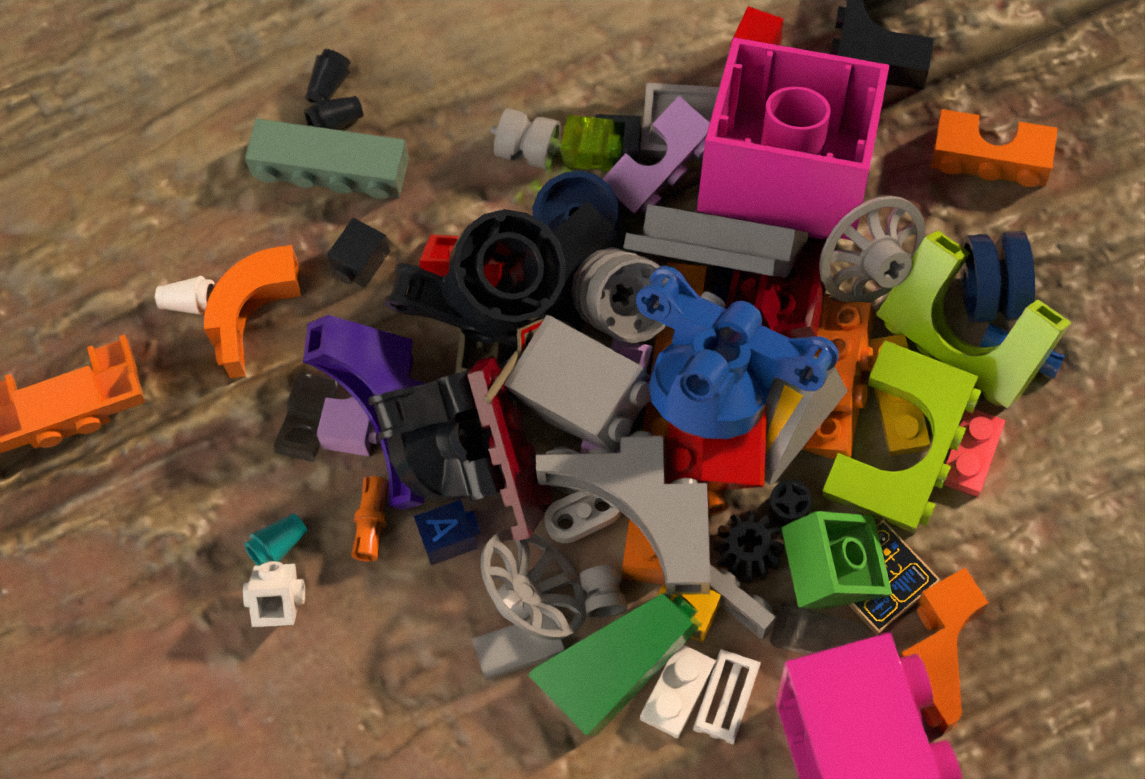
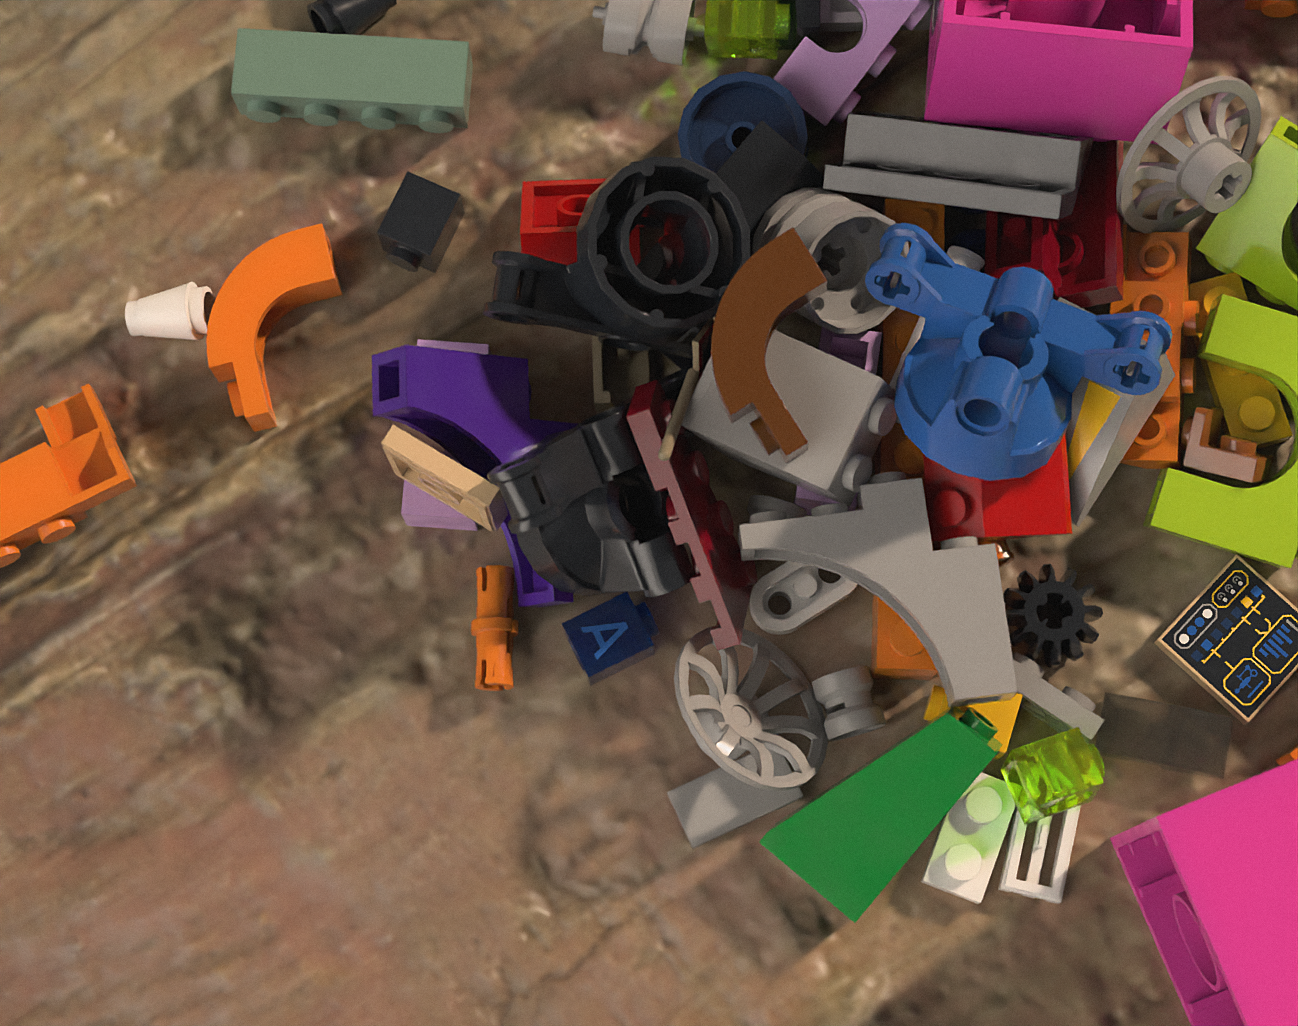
camera: 10 degrees left, 10 degrees up
white brick [243,561,305,627] -> none
teal cone [244,513,307,566] -> none
clear smoke slope [274,372,338,462] -> none
black wheel [768,480,811,527] -> none
bright green slope [781,511,892,609] -> none
none -> tan tile [381,425,508,532]
none -> reddish brown arch [711,227,827,463]
none -> clear neon green brick [1000,727,1105,825]
none -> dark orange bracket [1180,406,1274,483]

